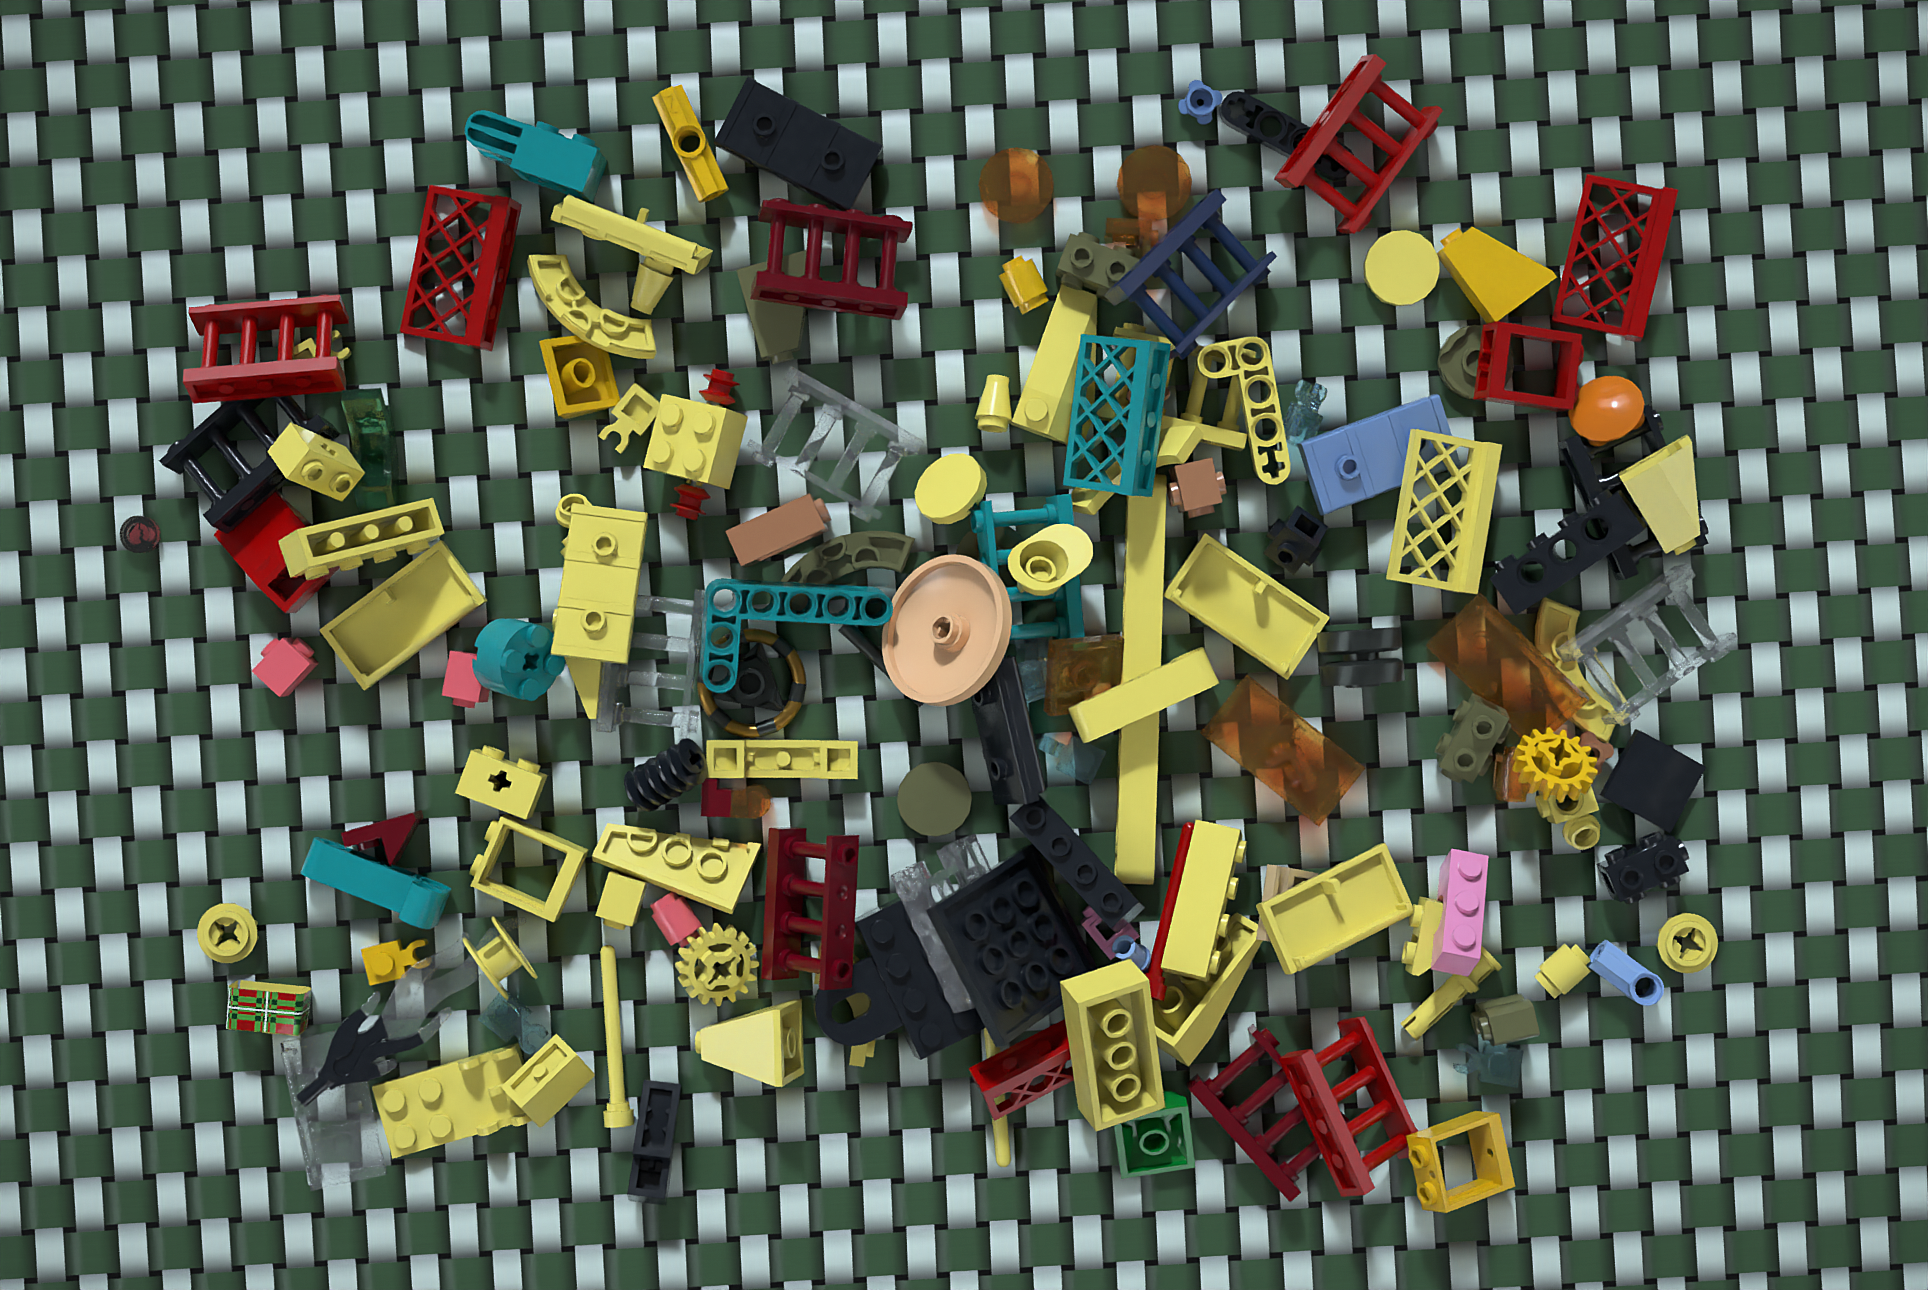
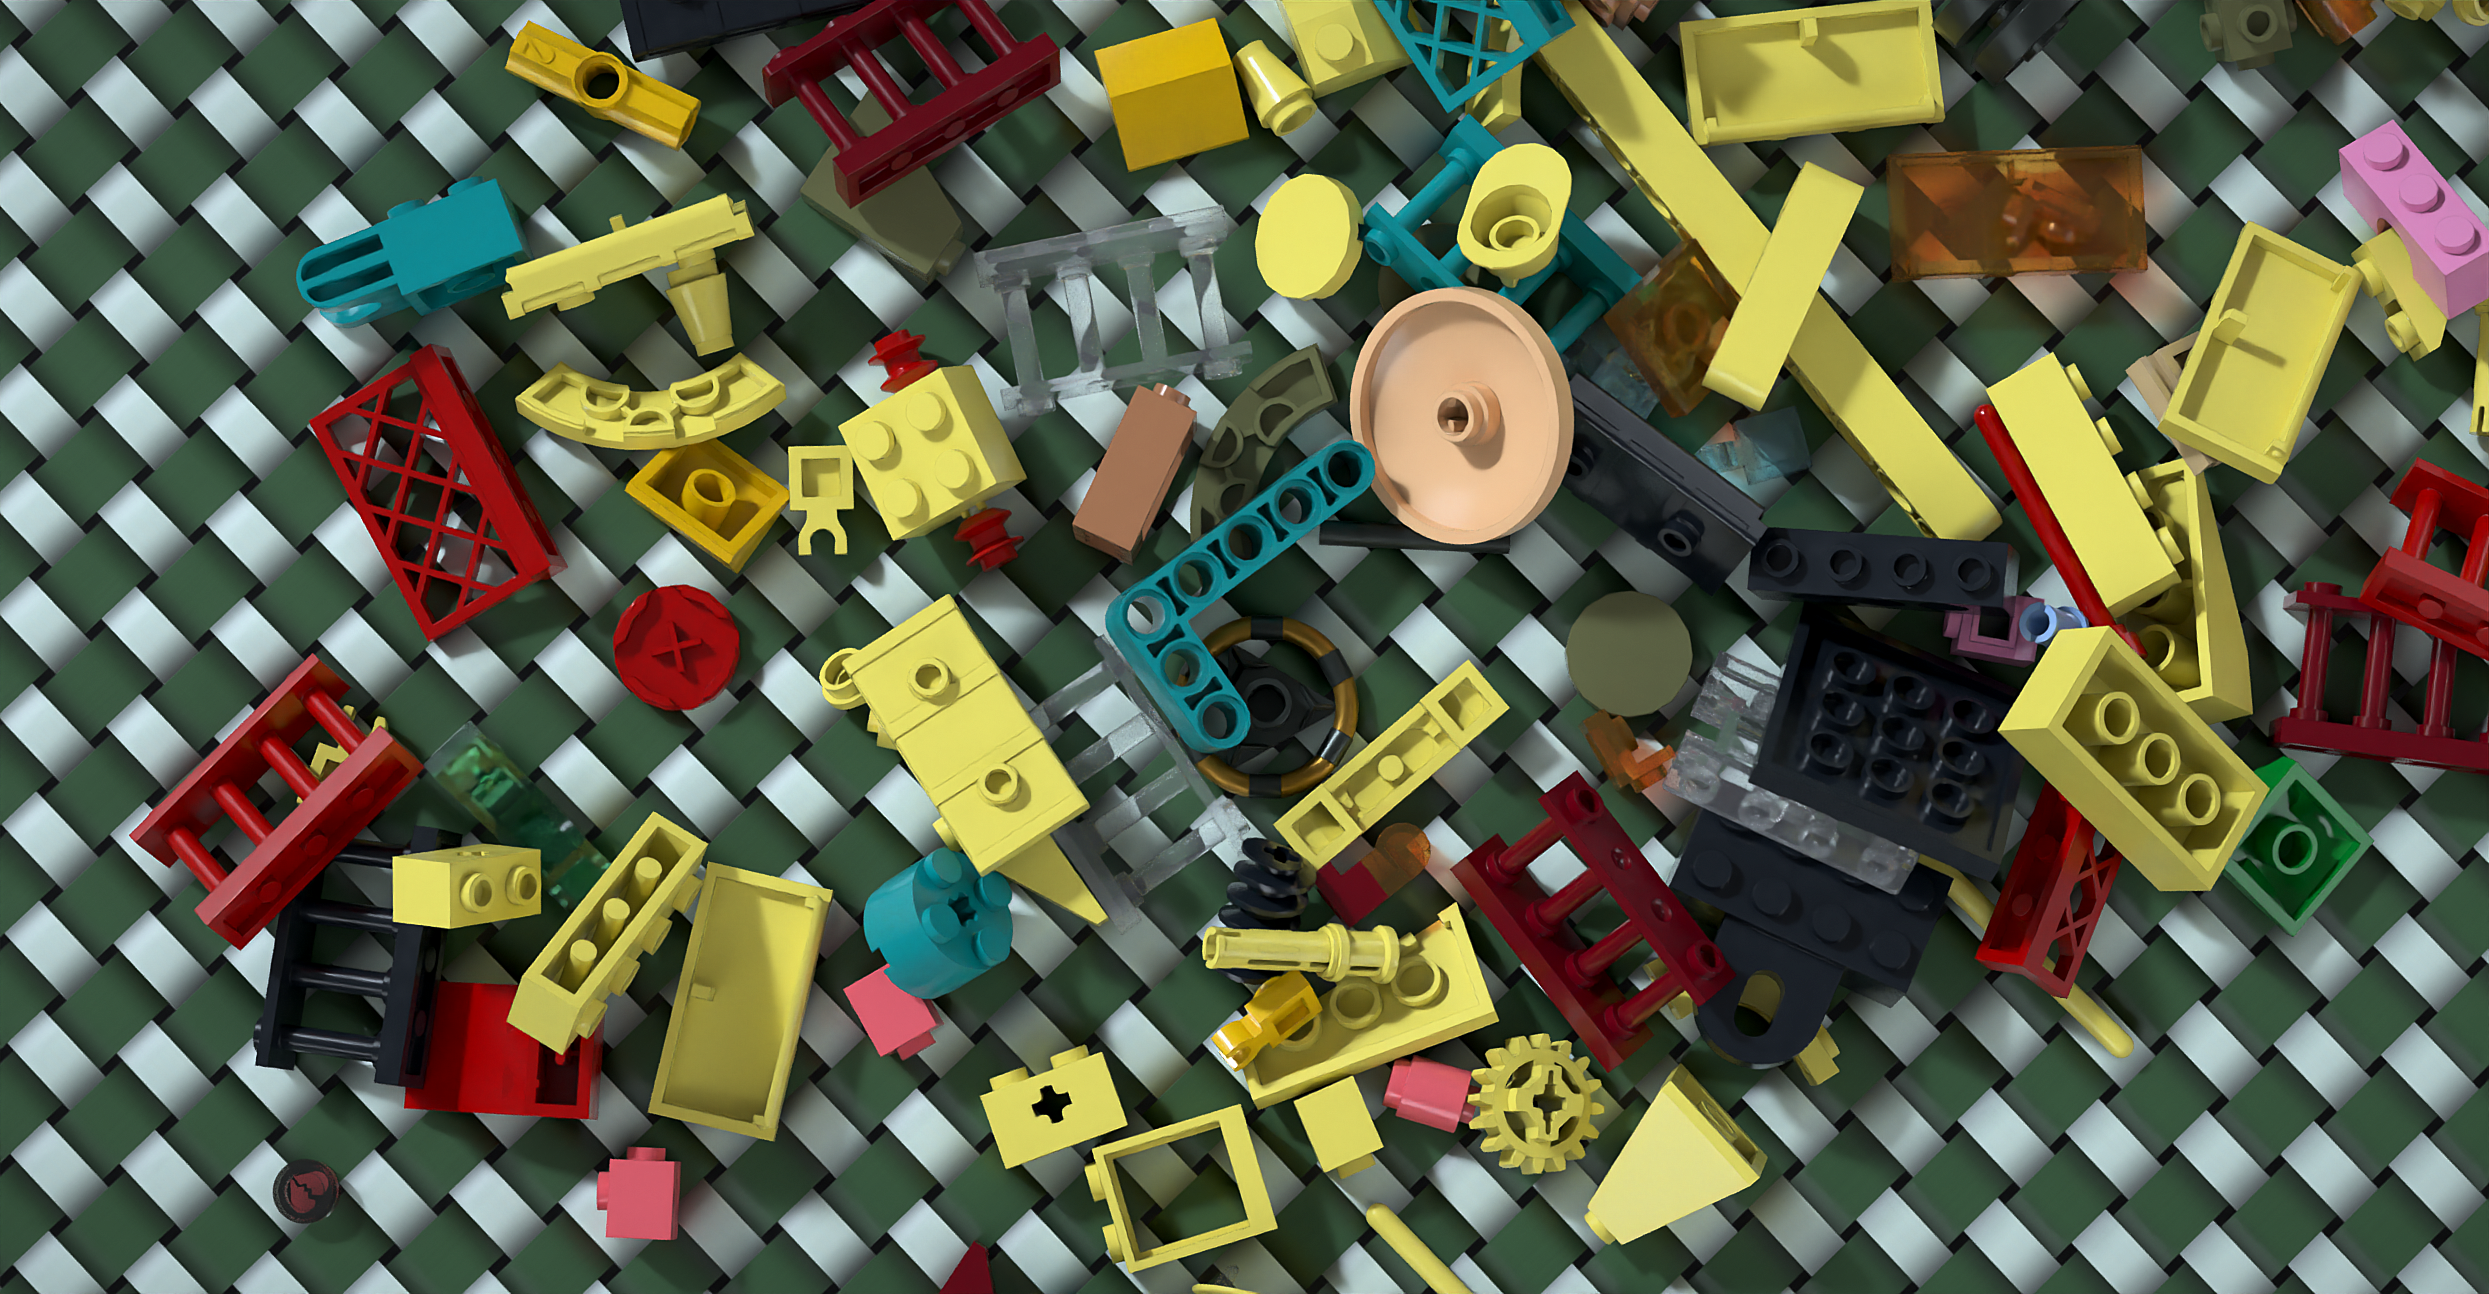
camera: 45 degrees left, 5 degrees down
none -> red tile [613,584,741,711]
none -> yellow slope [1094,17,1249,173]
none -> light yellow pin [1202,923,1400,984]
none -> yellow plate [1211,970,1323,1072]
none -> clear orange bracket [1578,708,1676,794]

